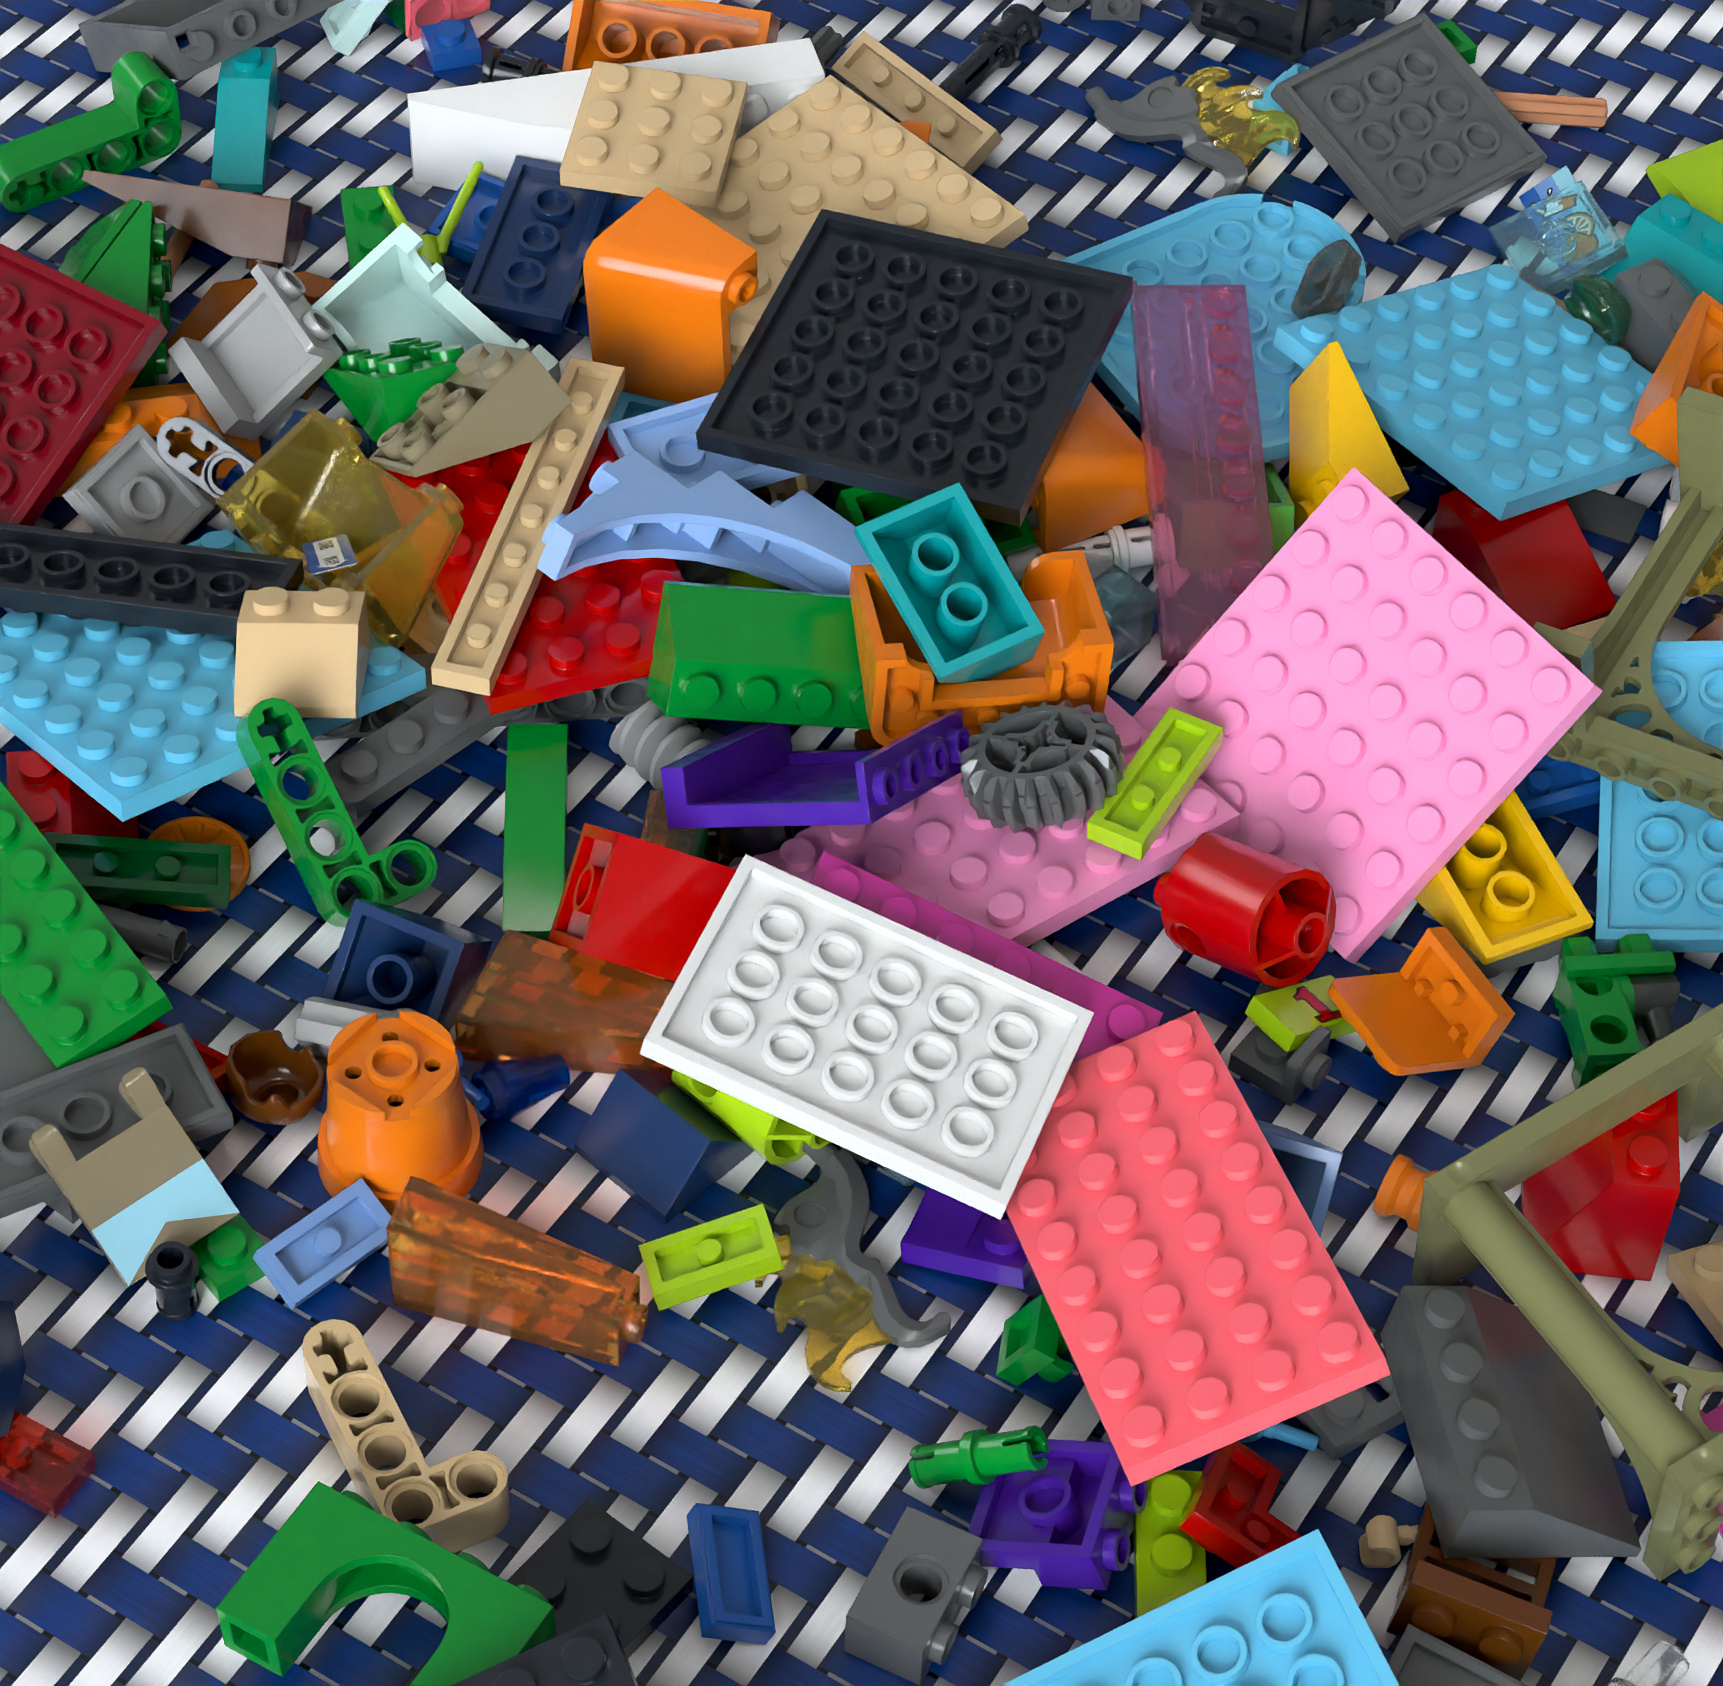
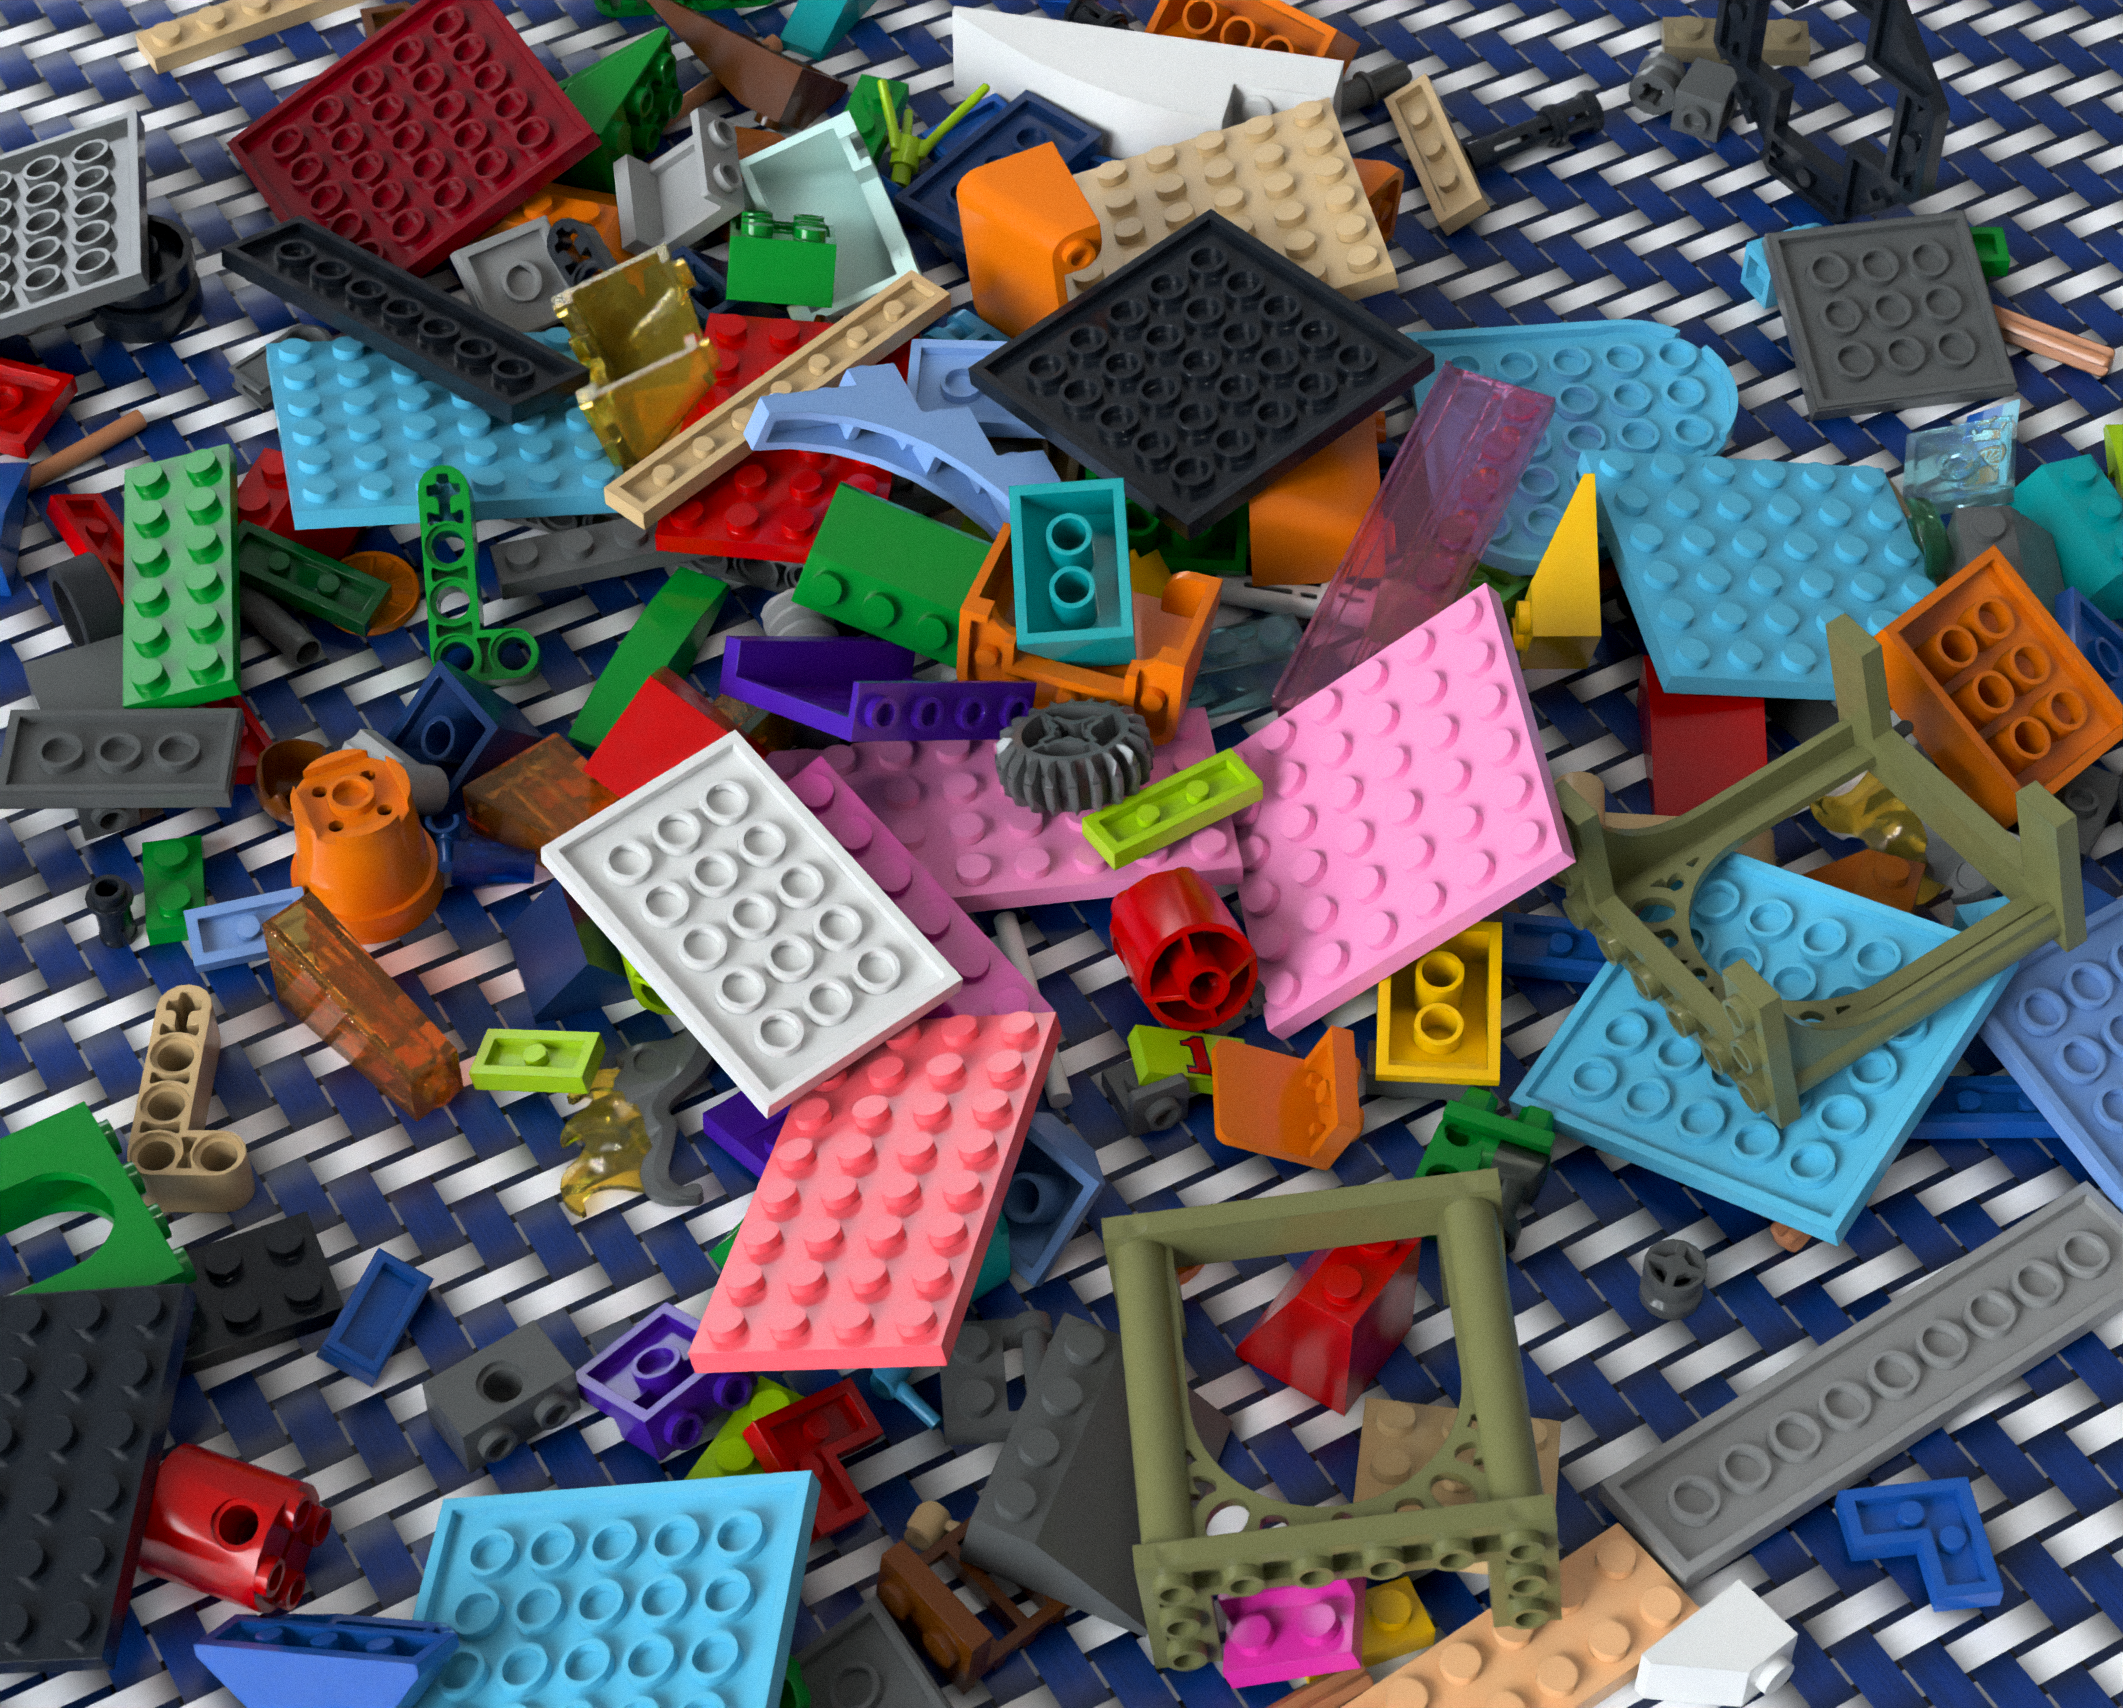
camera: 30 degrees right, 0 degrees up
dark tan flag [29,1066,240,1288] -> none
tan slope [234,587,370,718] -> none
sticker [302,533,358,575] -> none
dark tan slope [367,343,572,477] -> none
tan plate [560,61,748,208] -> none
green pin [909,1425,1049,1489] -> none
piece [1085,66,1301,198] -> none
clear smoke plate [1291,239,1362,320] -> none

